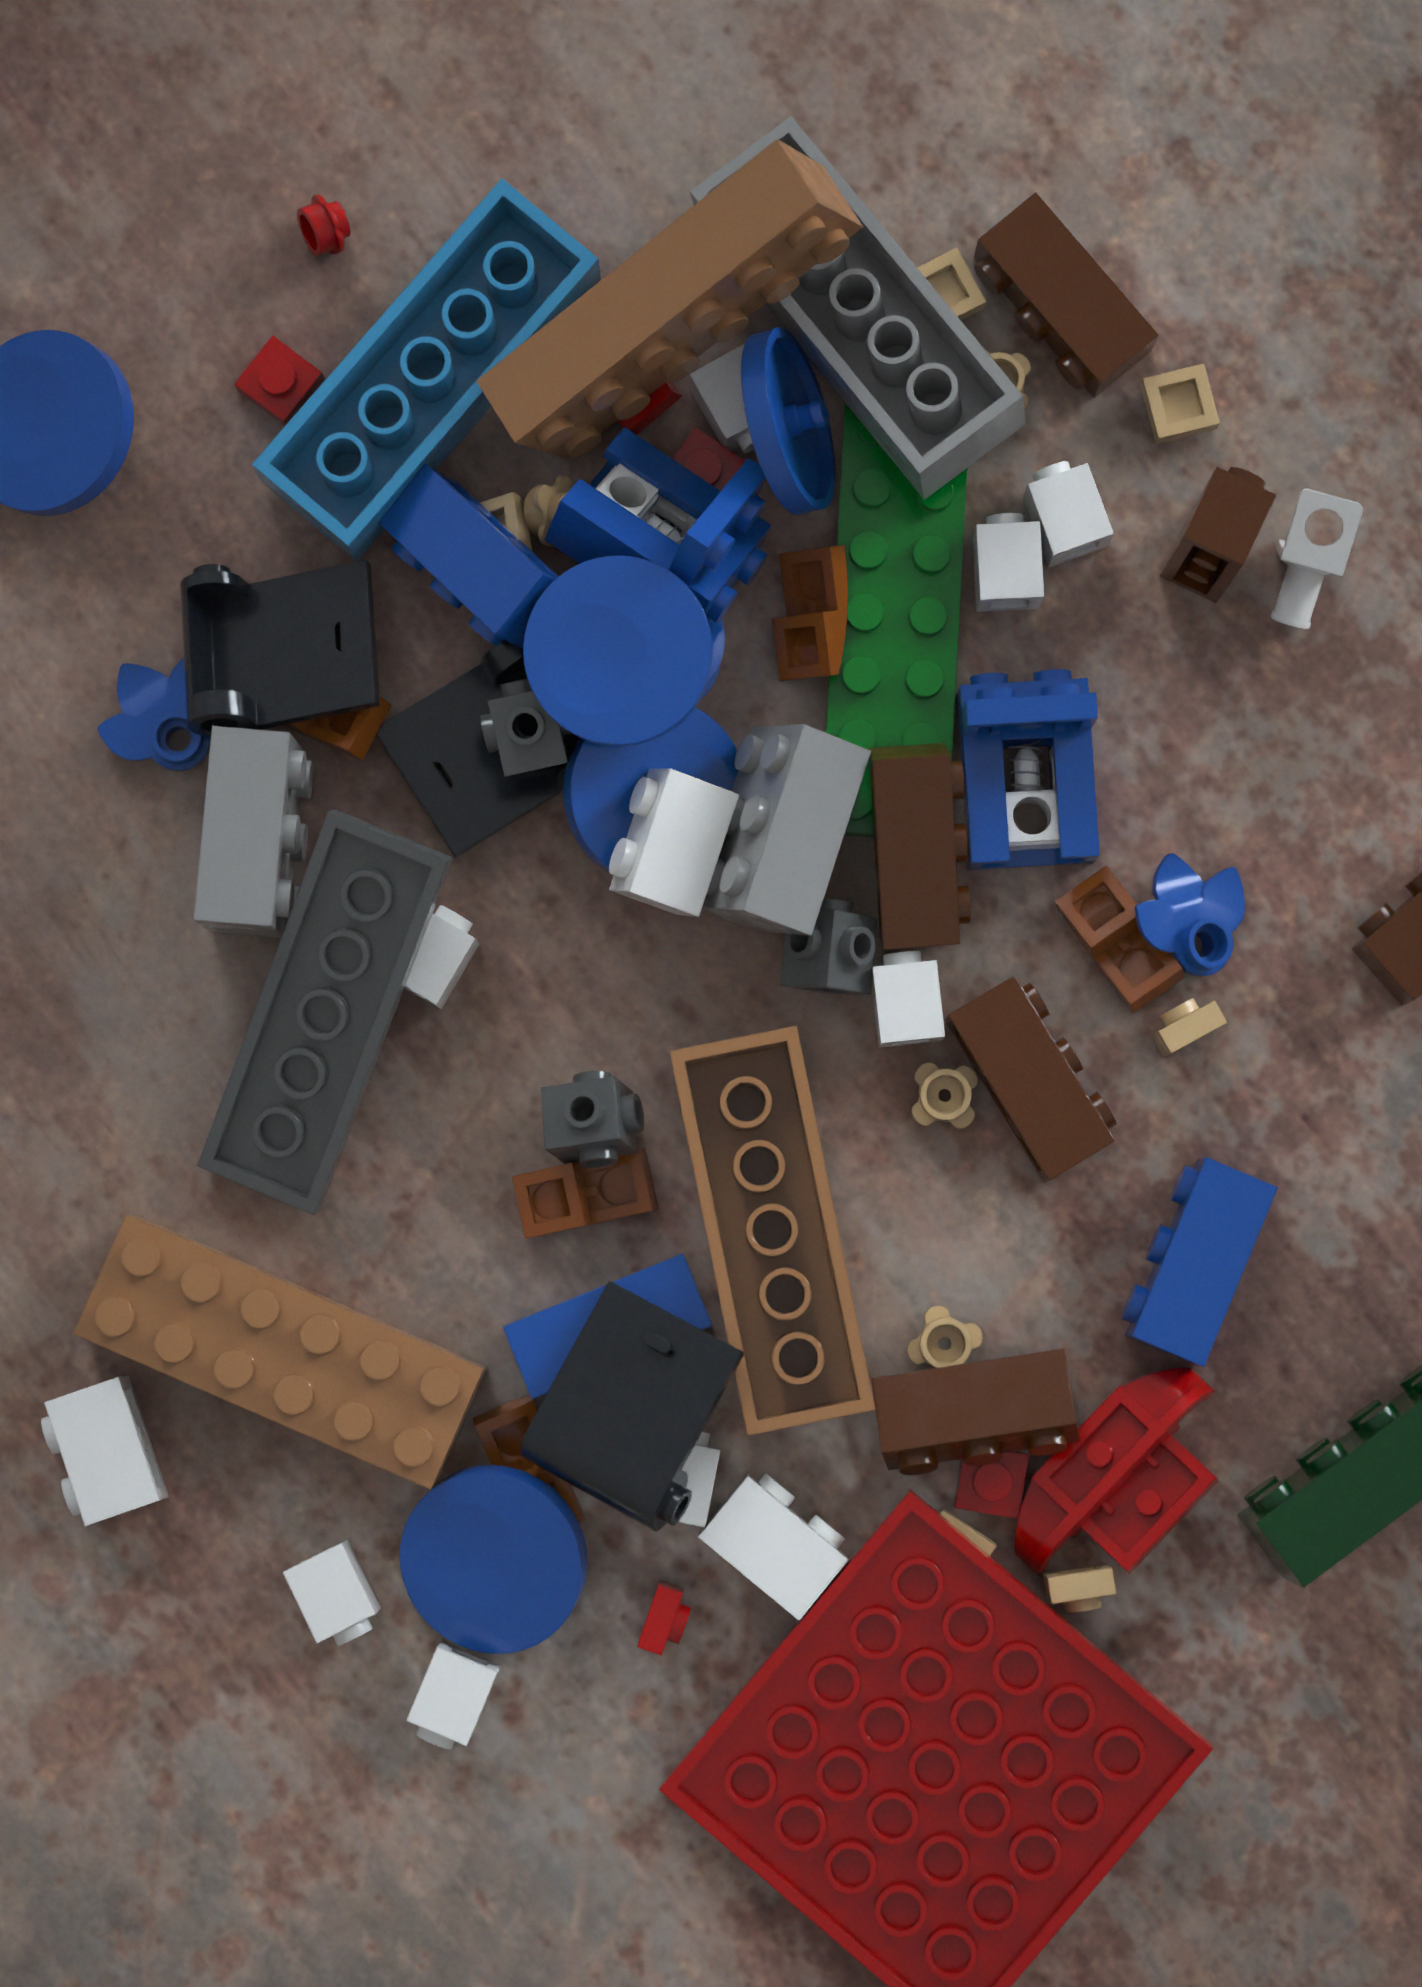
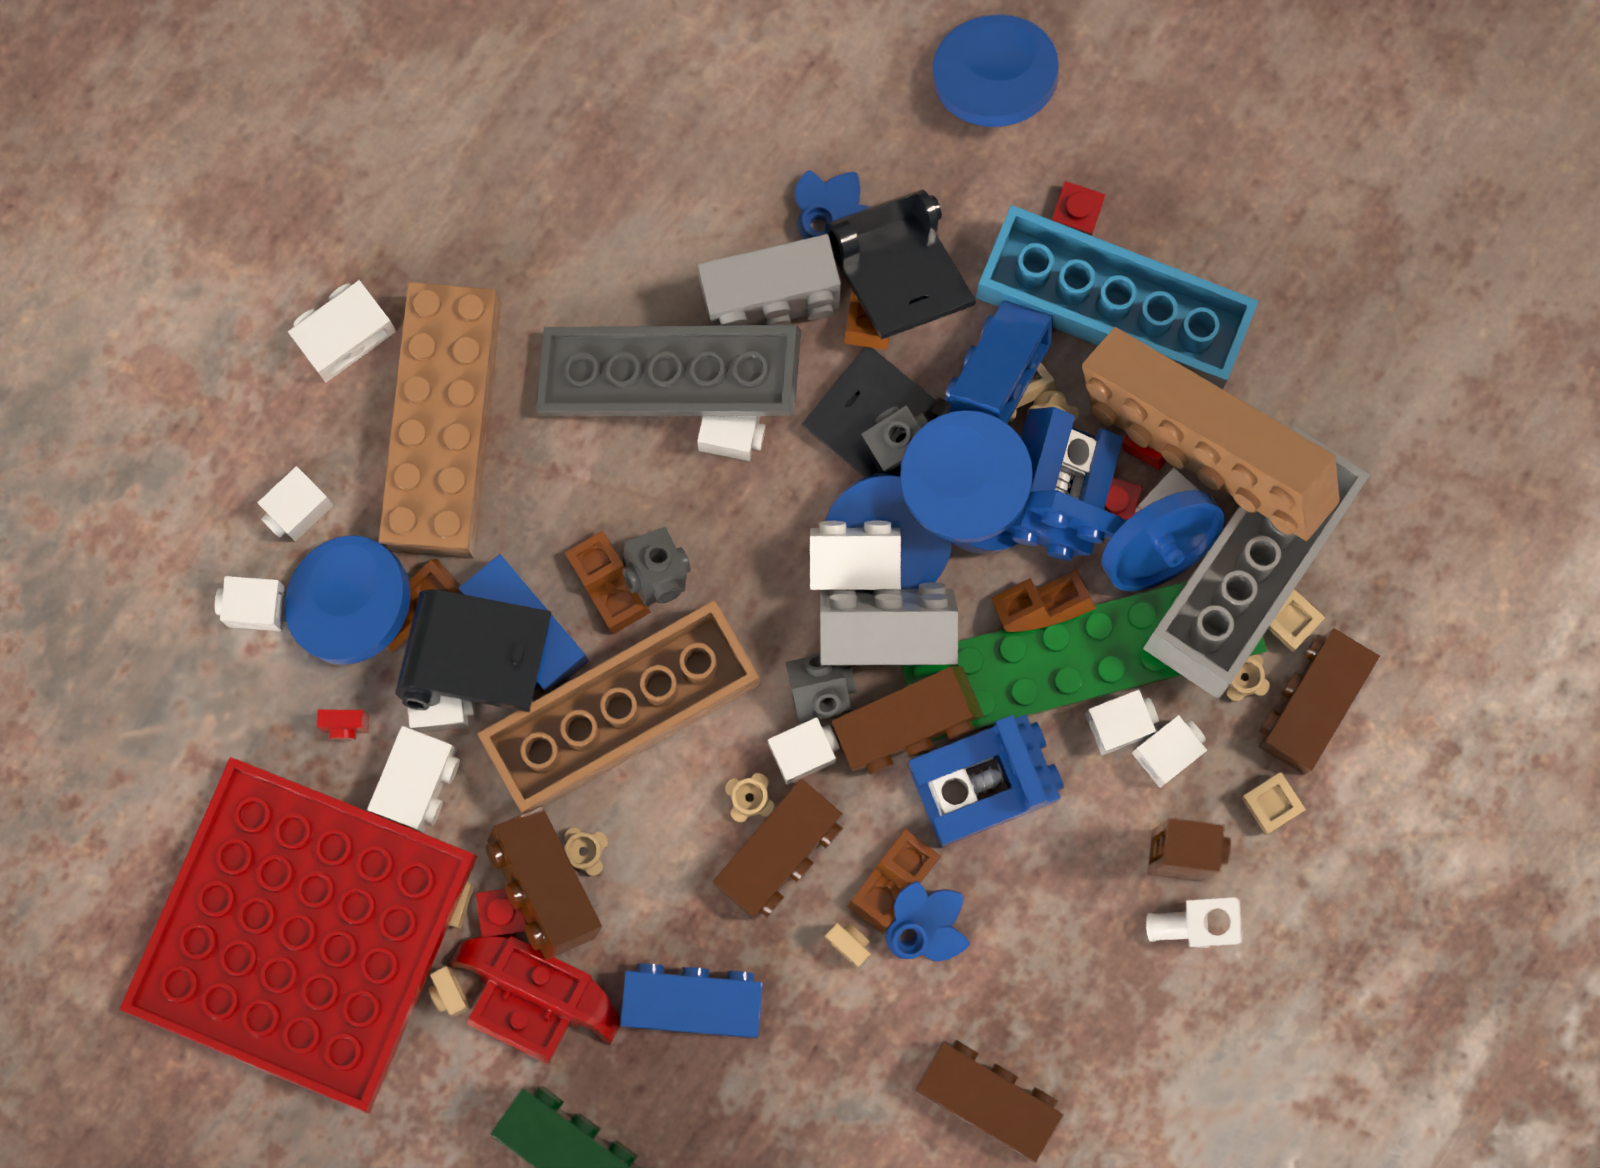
camera: 70 degrees right, 5 degrees down
red plate [297,195,351,256] -> none

